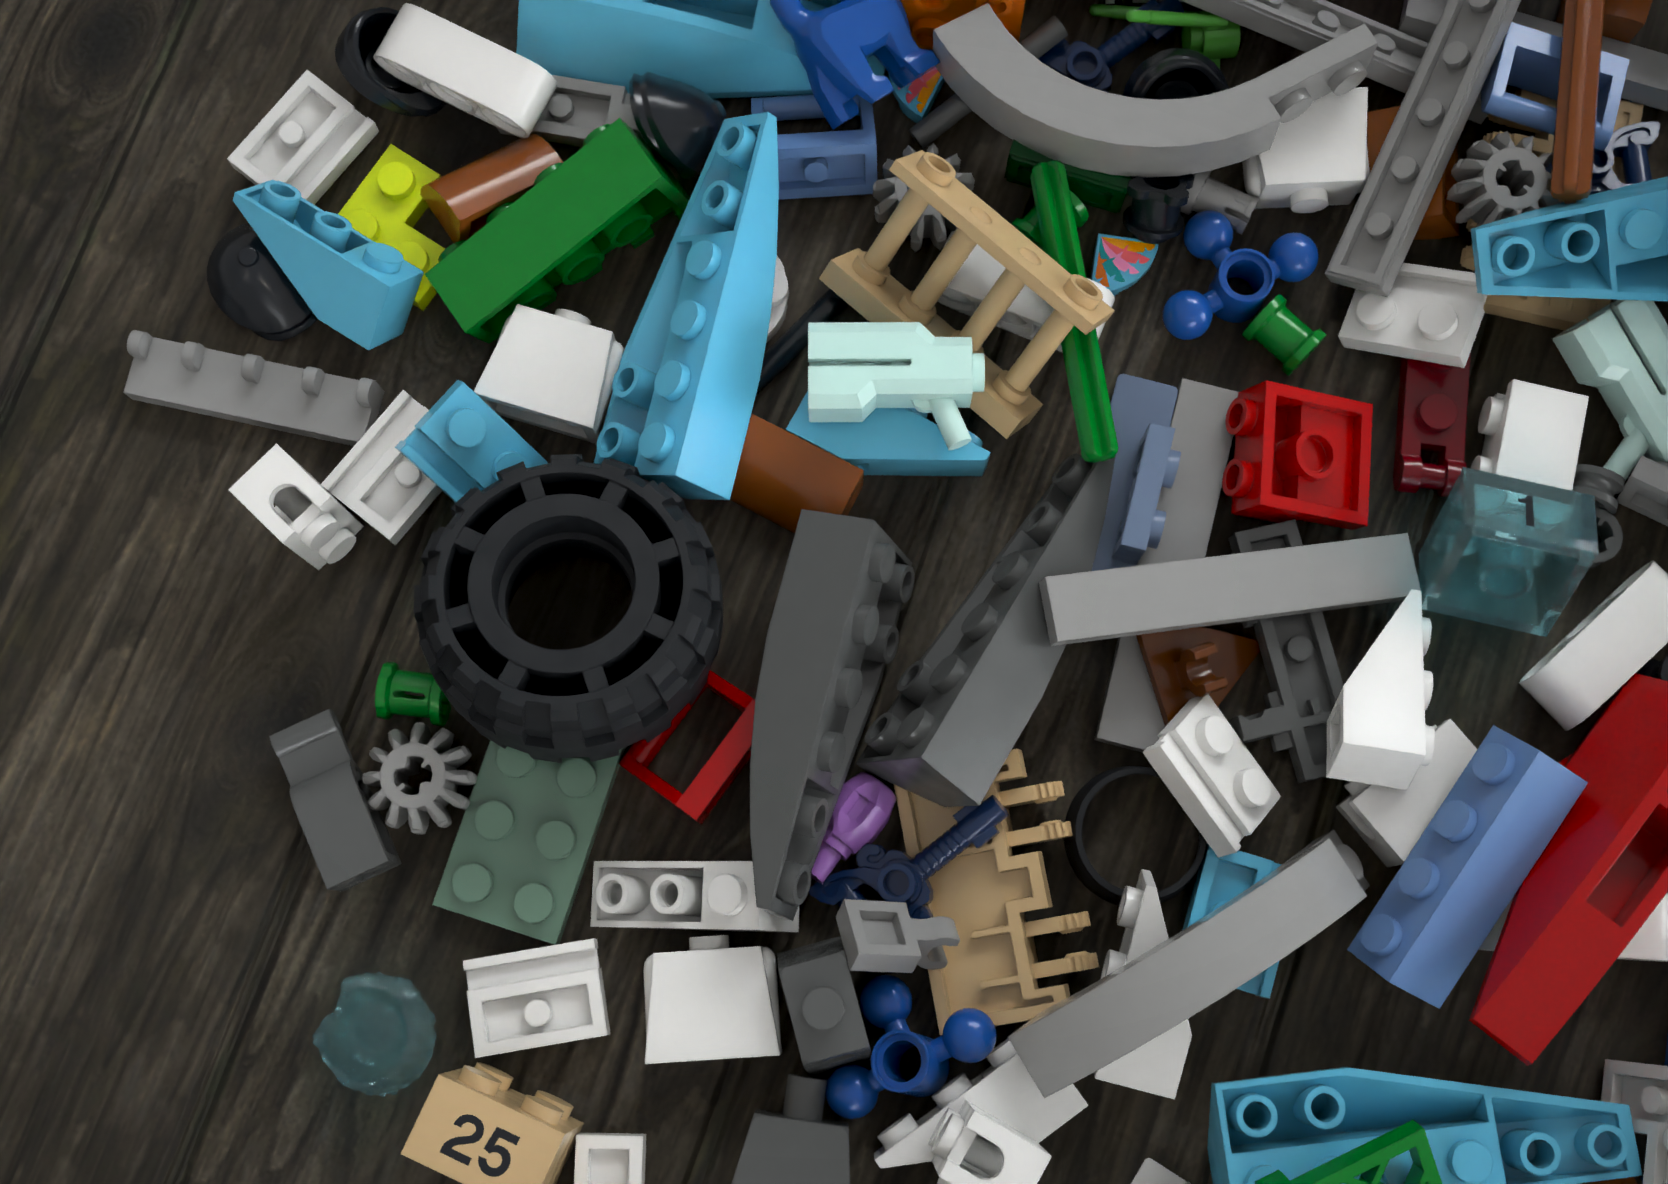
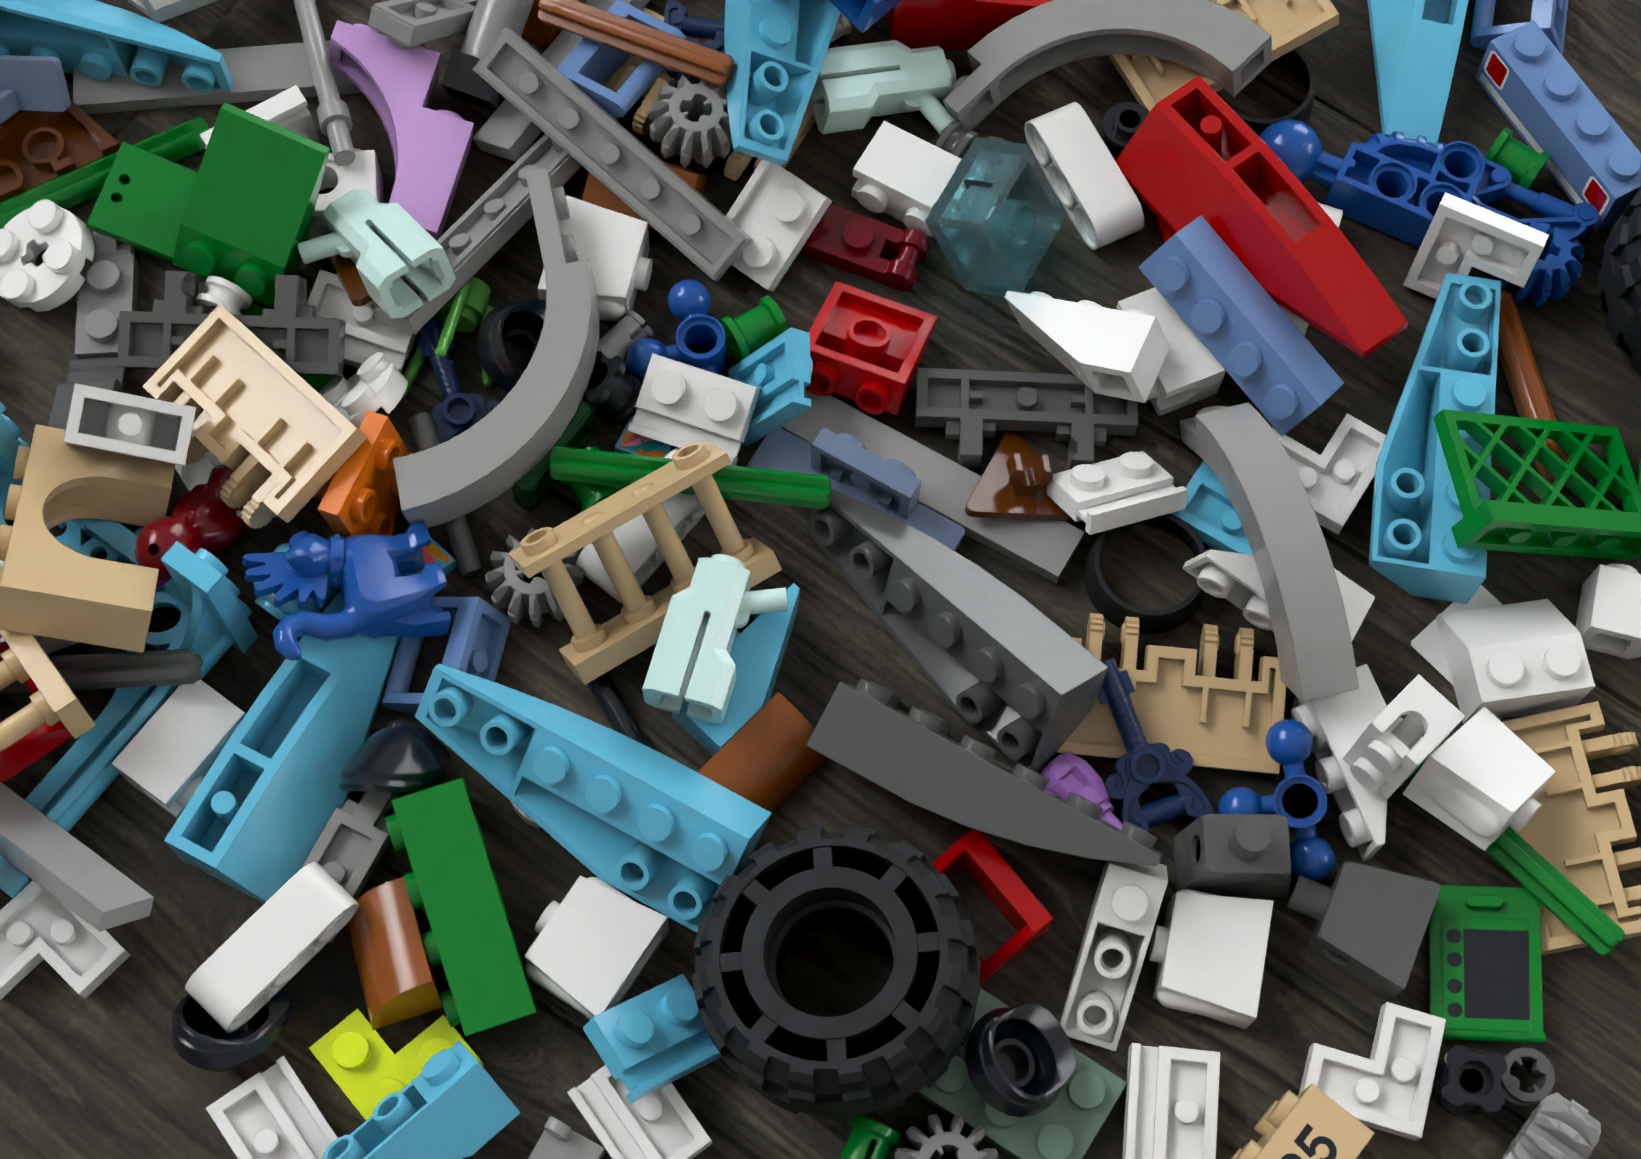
camera: 80 degrees left, 10 degrees down
light grey plate [835,899,960,973] -> none
light grey tile [1039,533,1421,646] -> none
none -> white plate [627,353,761,466]
none -> medium azure plate [729,327,813,446]
none -> black hat [965,1003,1076,1117]
none -> white plate [1272,413,1386,535]

